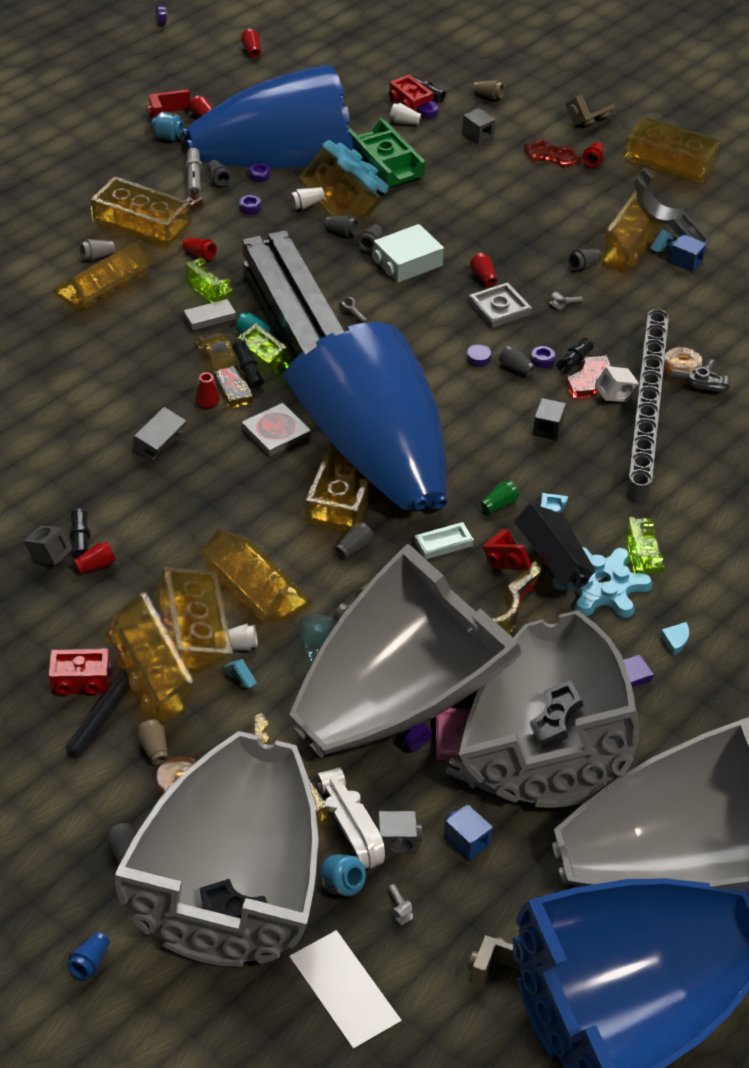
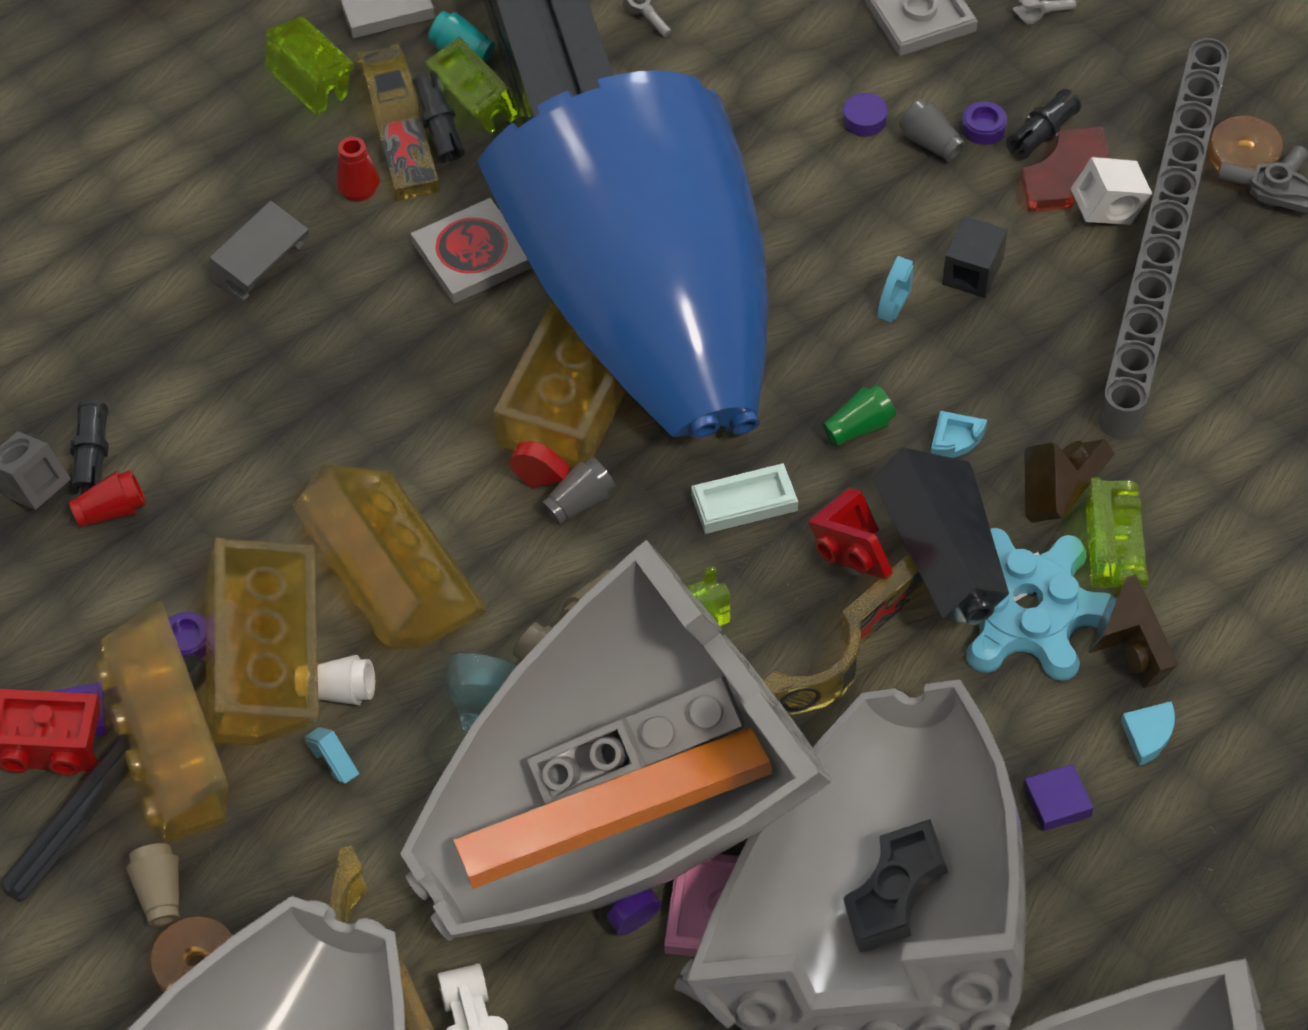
camera: 10 degrees right, 10 degrees up
none -> clear neon green hinge [265,16,354,115]
none -> orange tile [454,727,773,889]
none -> red tile [509,441,570,489]
none -> light grey slope [527,676,745,805]
none -> medium azure tile [877,256,914,323]
none -> dark brown slope [1024,439,1115,522]
none -> dark brown slope [1088,574,1179,688]

